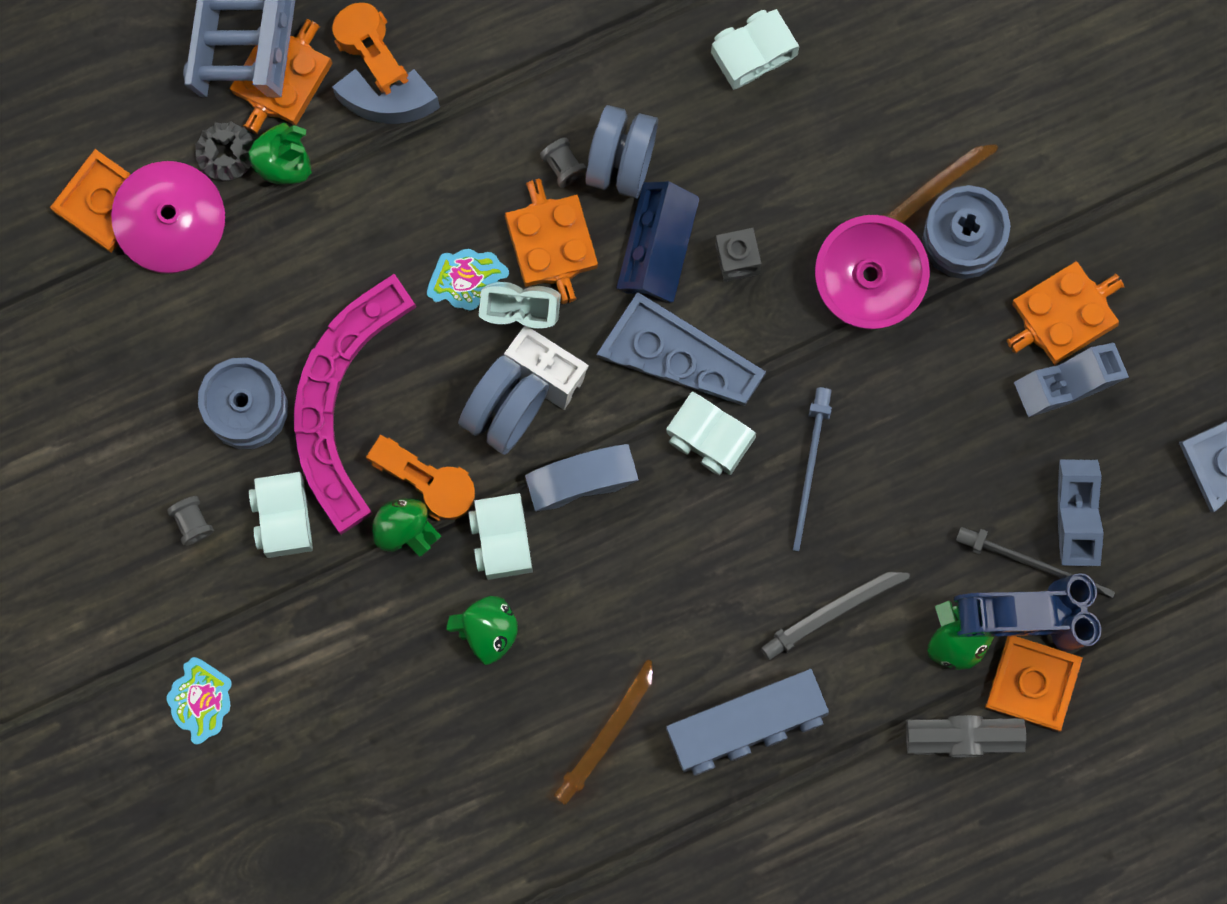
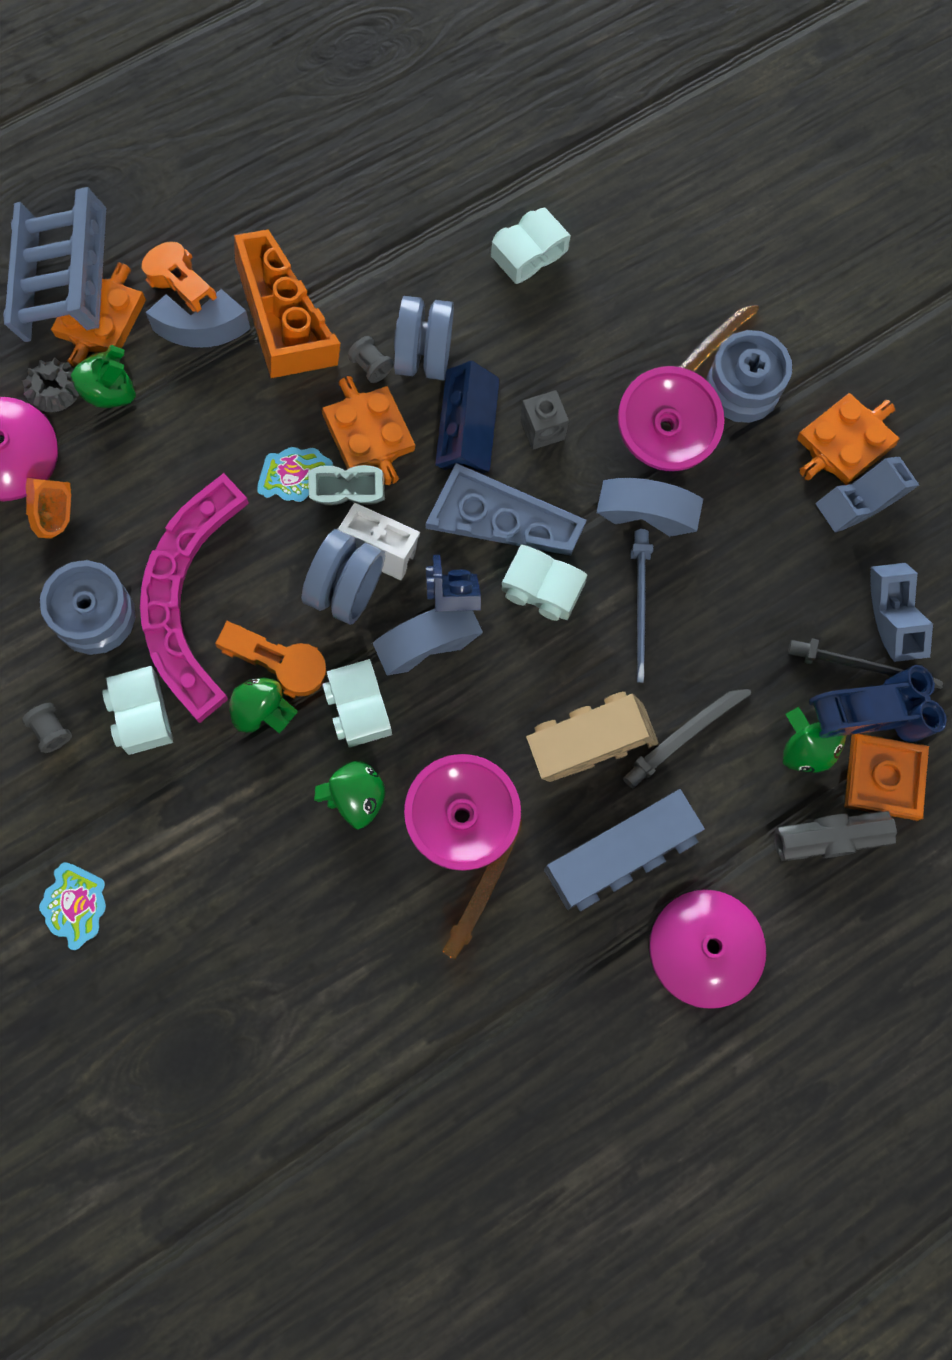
camera: 20 degrees left, 5 degrees down
none -> rock [25,478,71,538]
none -> orange wedge [234,229,341,378]
none -> dark pink dish [404,754,521,871]
none -> dark blue bracket [426,555,481,612]
none -> tan wedge [526,692,659,782]
none -> sand blue brick [596,478,703,537]
none -> dark pink dish [649,890,766,1008]

